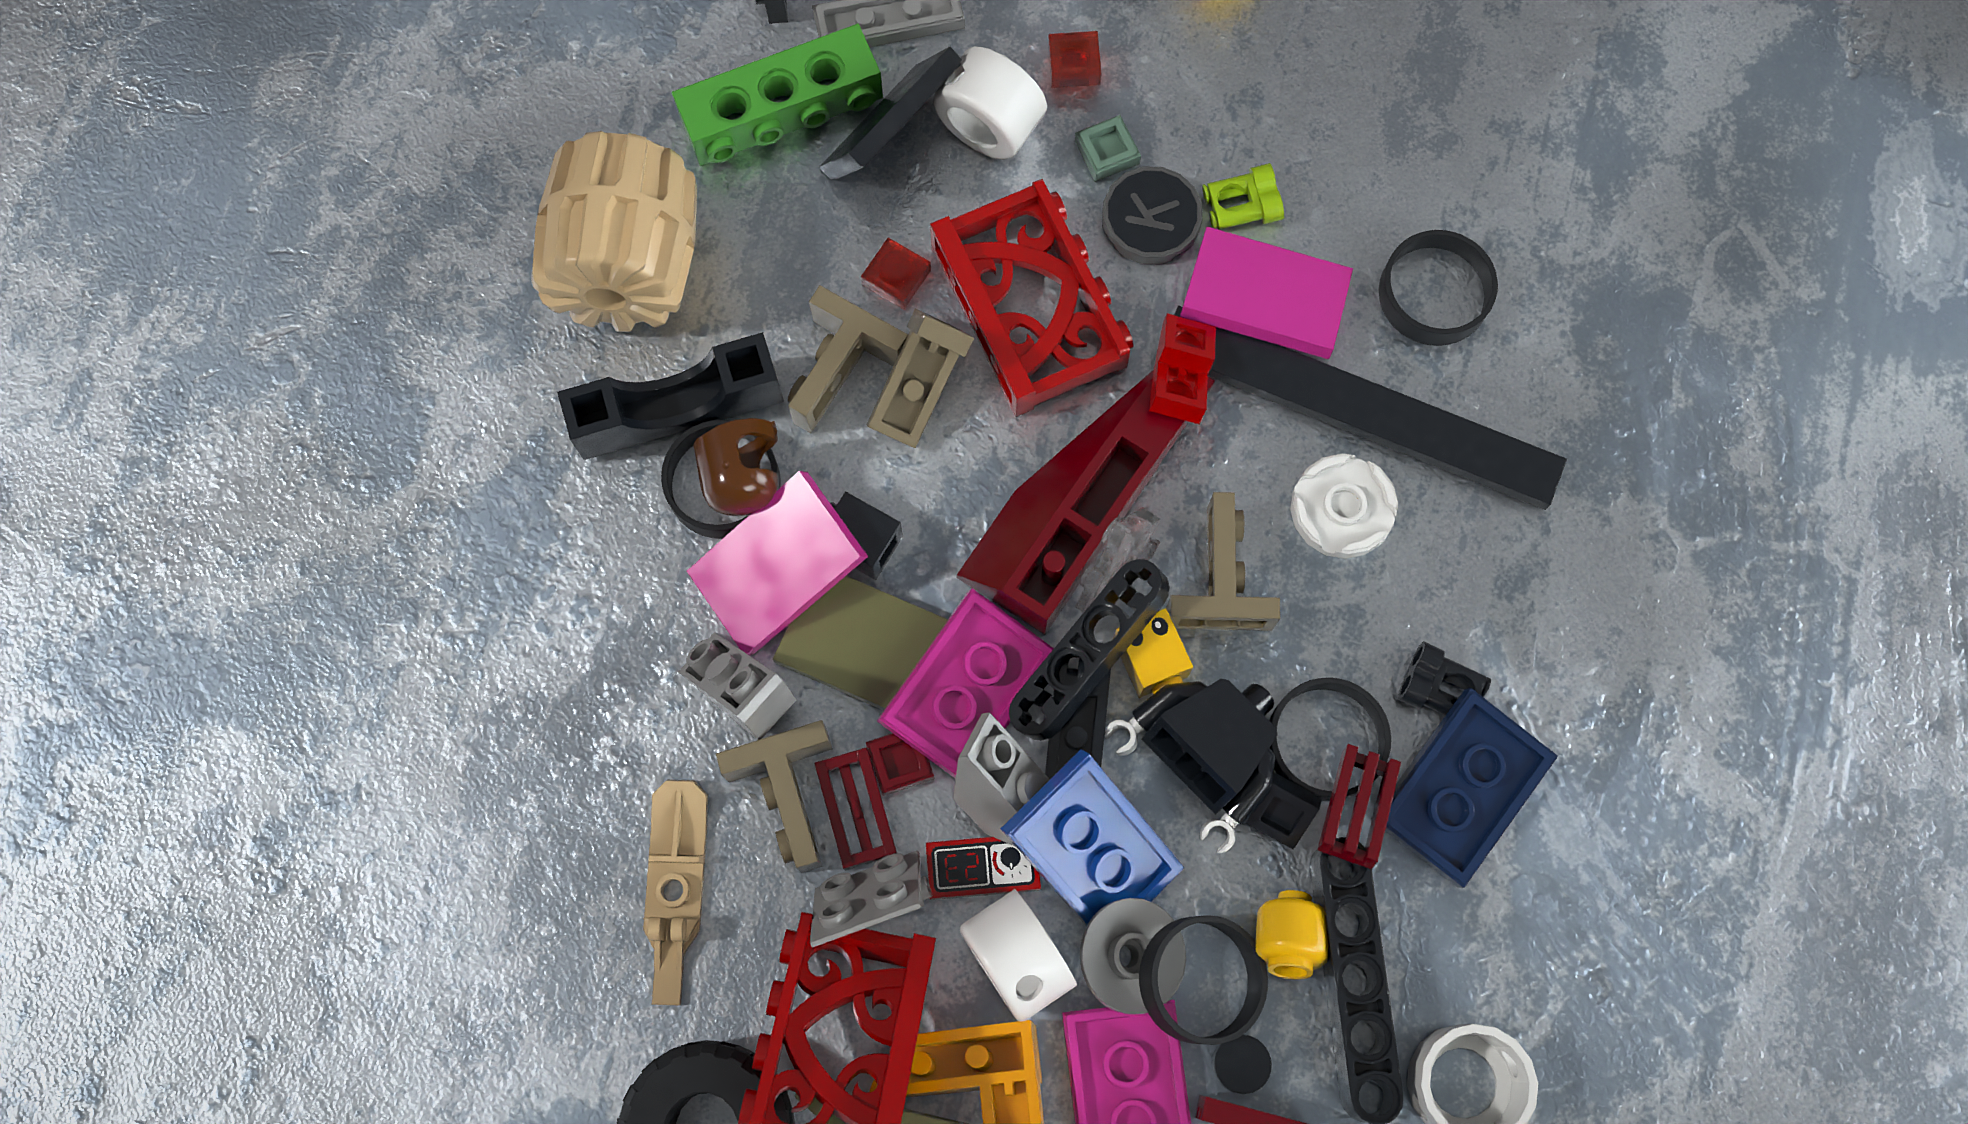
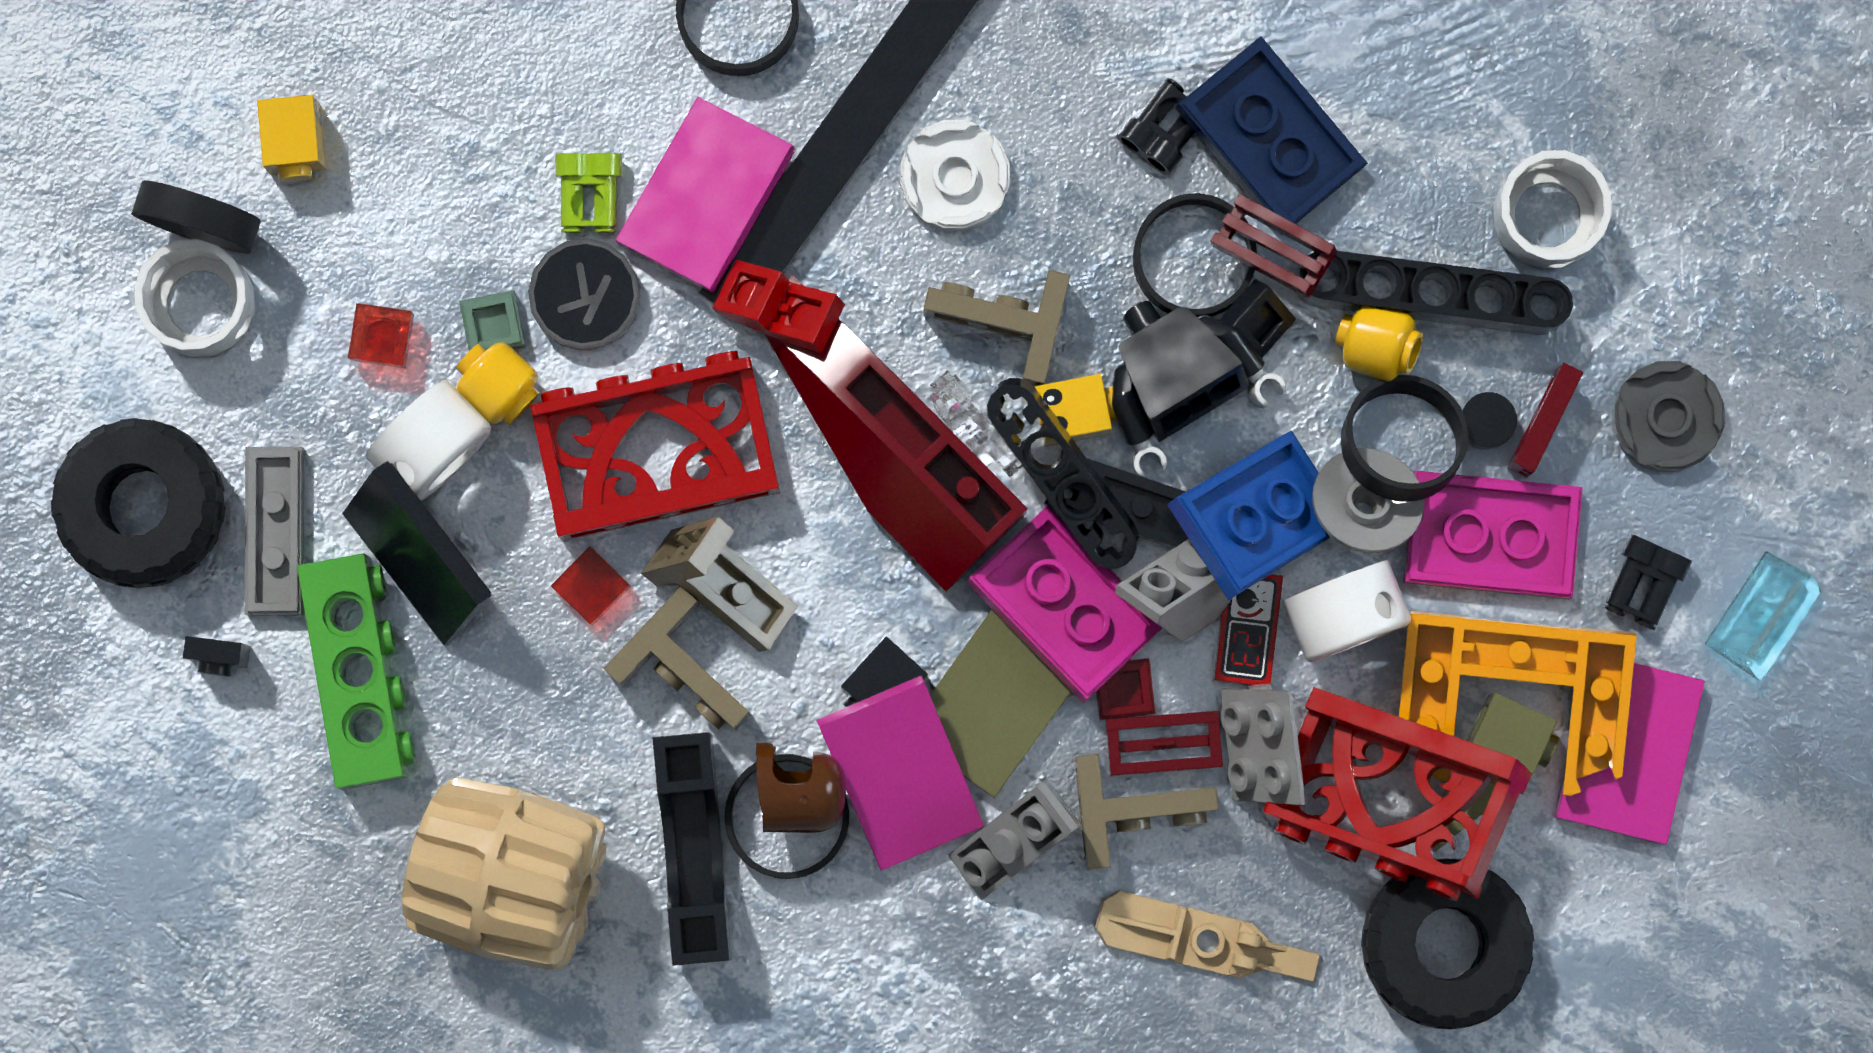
camera: 80 degrees left, 10 degrees up
none -> yellow head [455,342,540,426]

